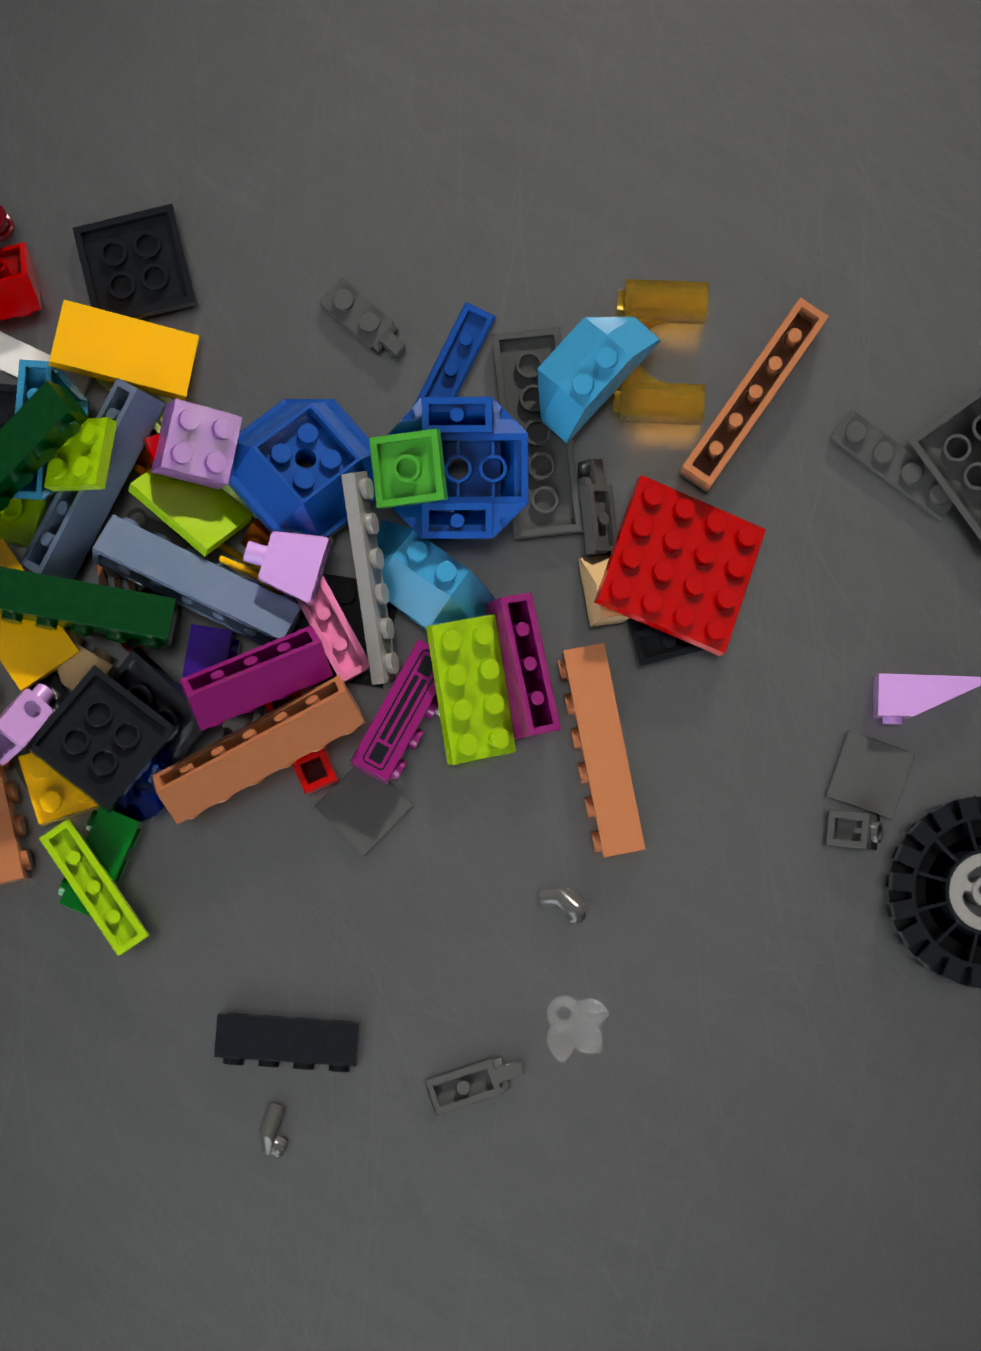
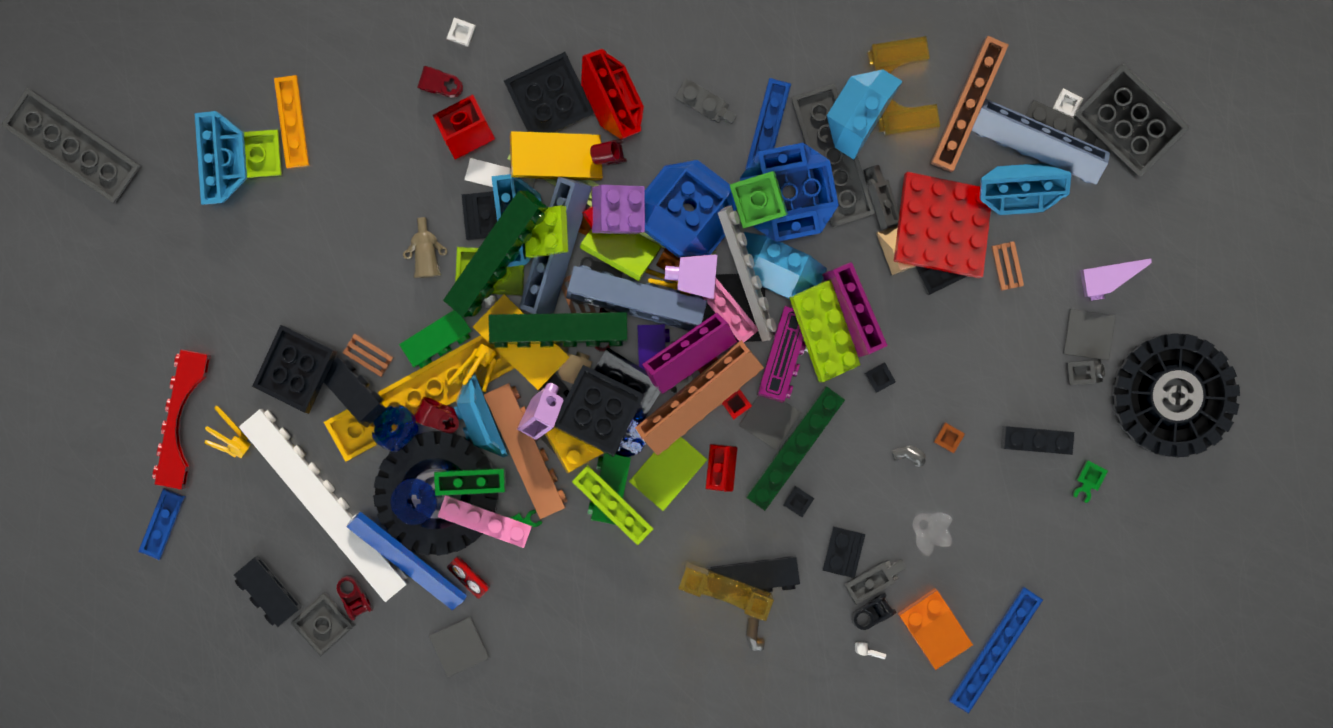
camera: 15 degrees left, 5 degrees up
nougat brick [557,643,646,858] -> none
none -> white tile [447,18,476,47]
none -> red wedge [581,49,644,139]
none -> dark red piece [590,139,627,166]
none -> lime tile [629,437,708,511]
none -> clear yellow arch [678,562,774,621]
none -> red slope [706,444,738,492]
none -> dark green brick [746,386,845,511]
none -> black plate [783,486,815,517]
none -> black plate [822,526,866,579]
none -> black piece [851,592,897,630]
none -> white hand [855,641,886,659]
none -> black plate [865,362,896,393]
none -> orange slope [897,588,973,670]
none -> dark orange plate [934,422,965,454]
none -> blue tile [949,587,1043,714]
none -> sand blue brick [972,98,1110,185]
none -> dark azure wedge [980,163,1071,215]
none -> nougat tile [991,241,1024,291]
none -> black brick [1001,426,1075,455]
none -> white tile [1053,88,1084,119]
none -> green plate [1073,460,1108,503]

